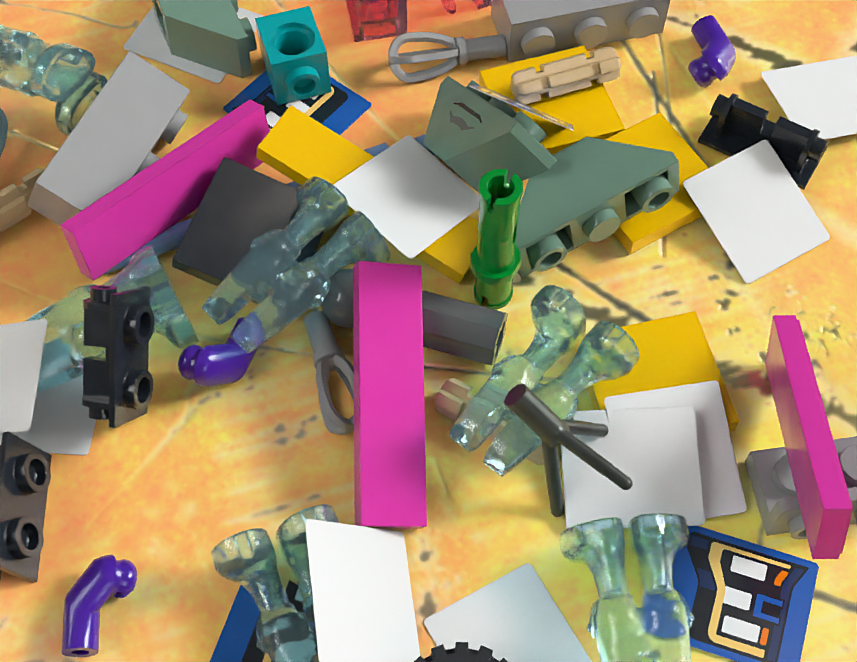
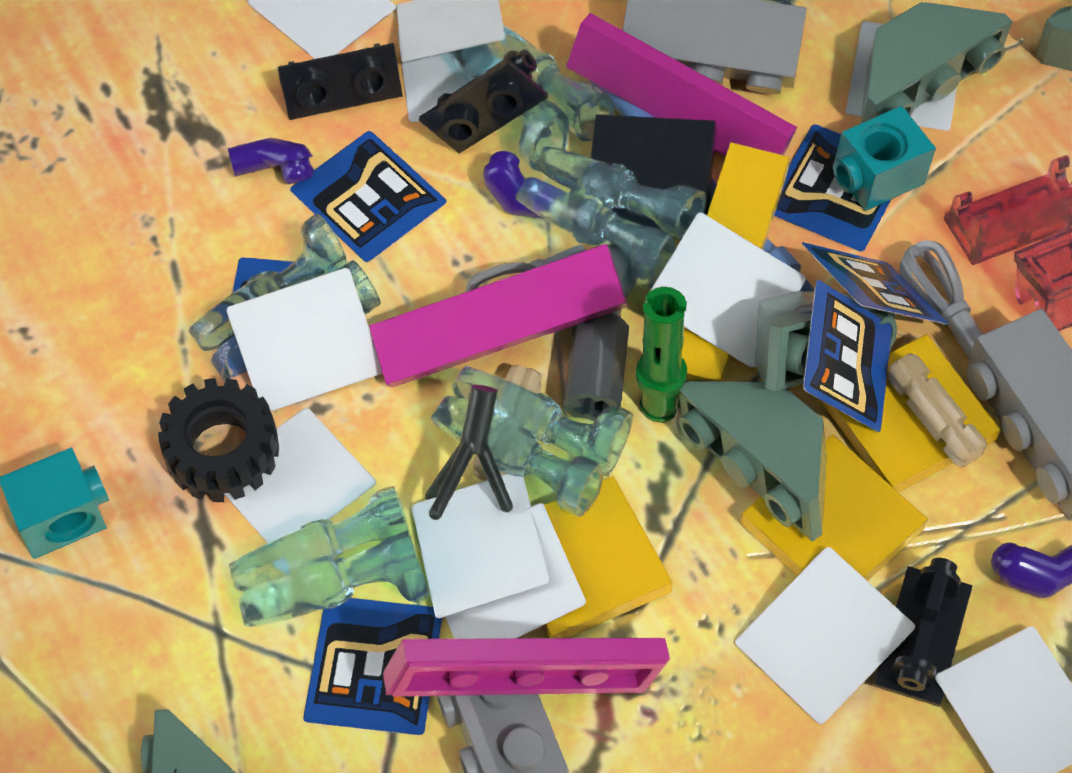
camera: 80 degrees right, 0 degrees up
none -> sticker [290,131,447,262]
none -> sticker [801,242,948,325]

